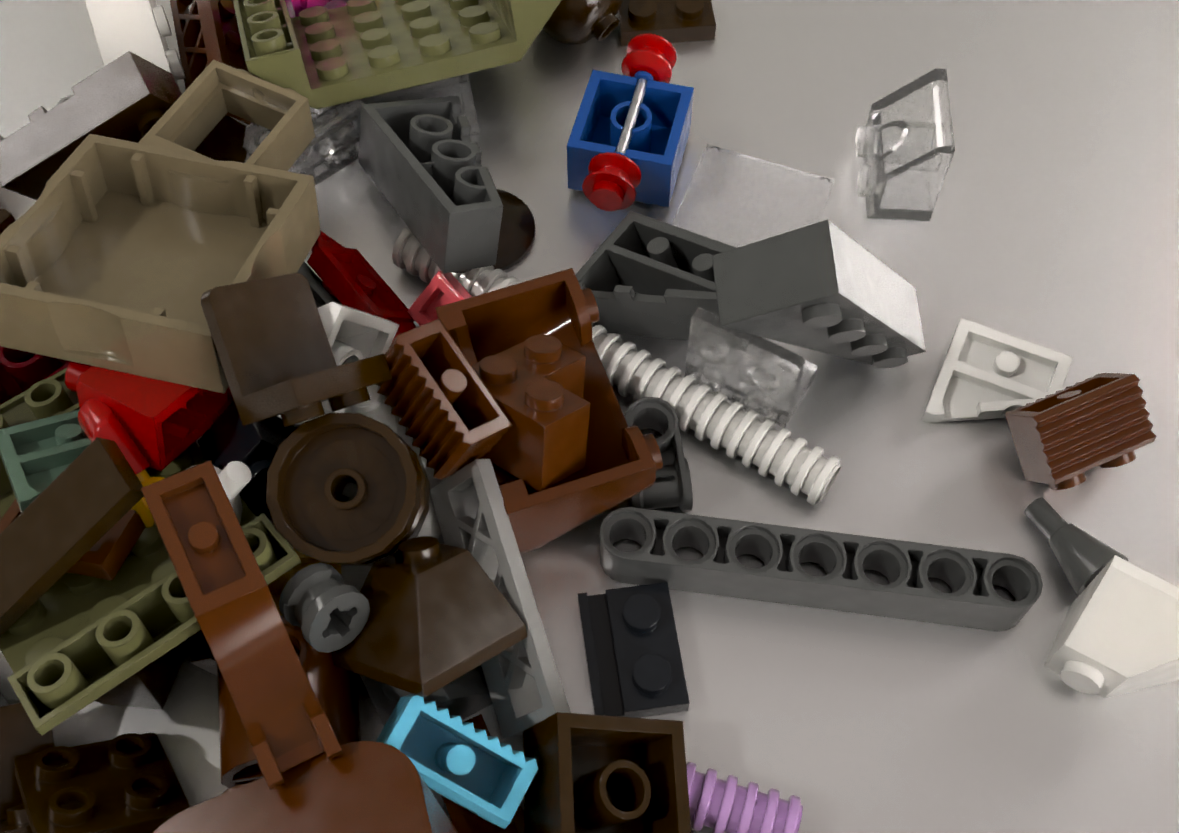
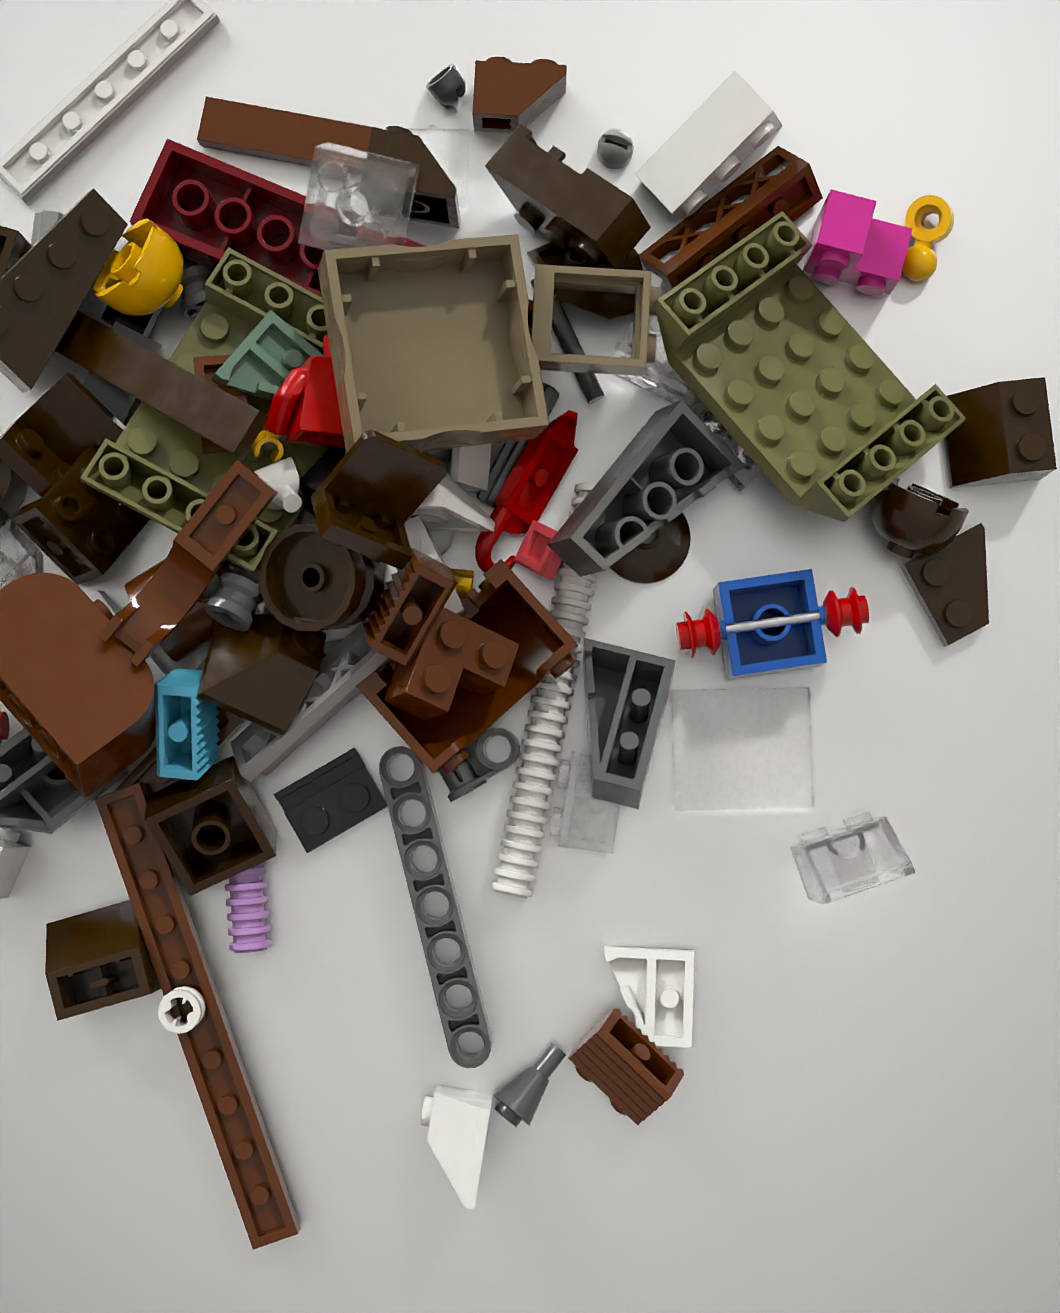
camera: 70 degrees right, 25 degrees up
dark grey wedge [712,219,926,369] -> none

